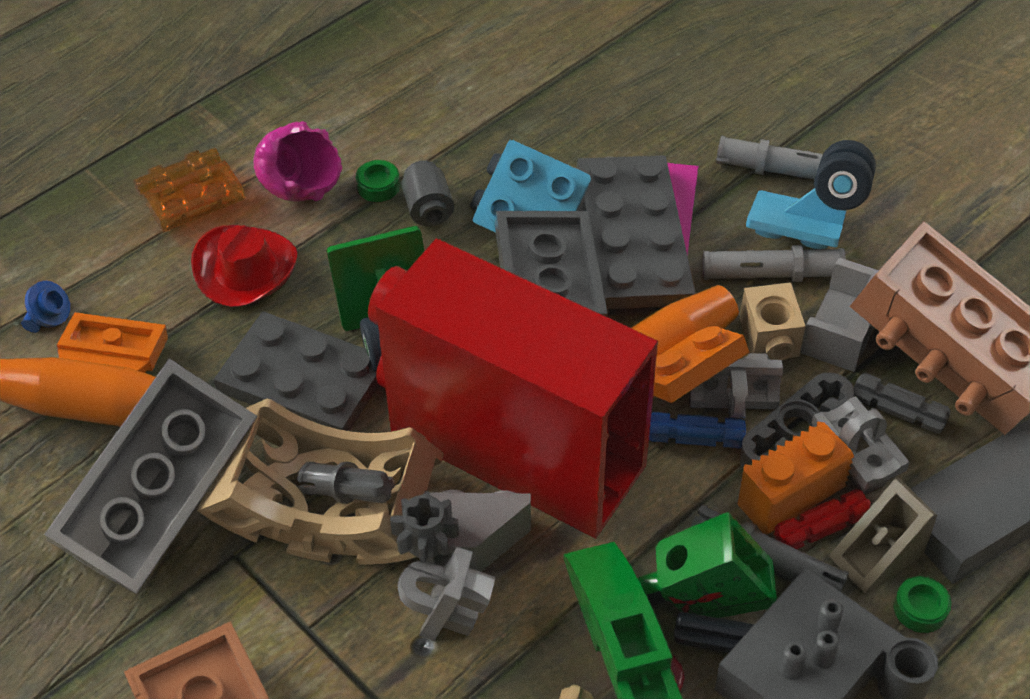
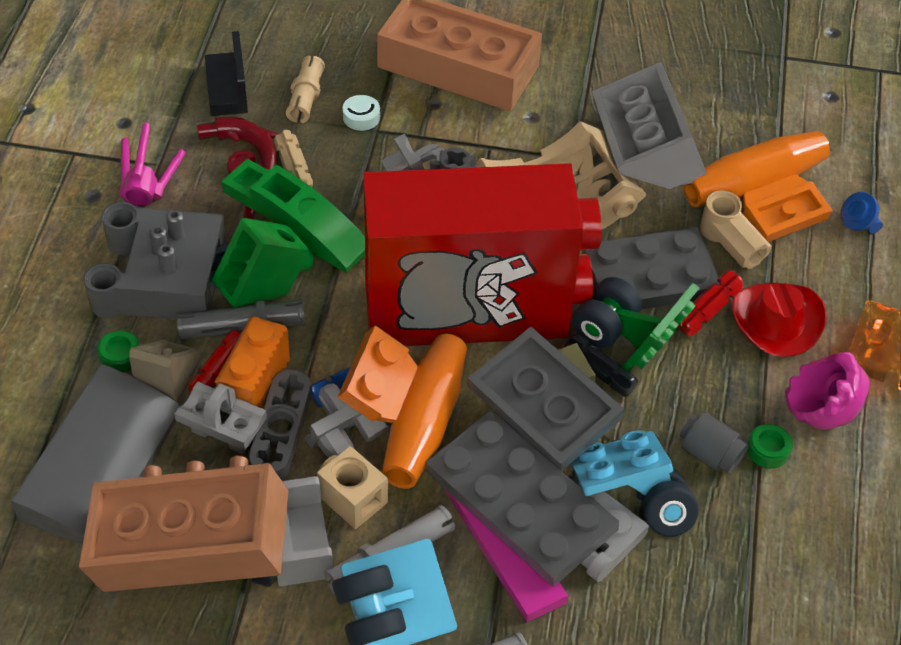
camera: 140 degrees right, 0 degrees up
none -> red axle [677,270,744,337]
none -> tan piece [699,190,772,270]

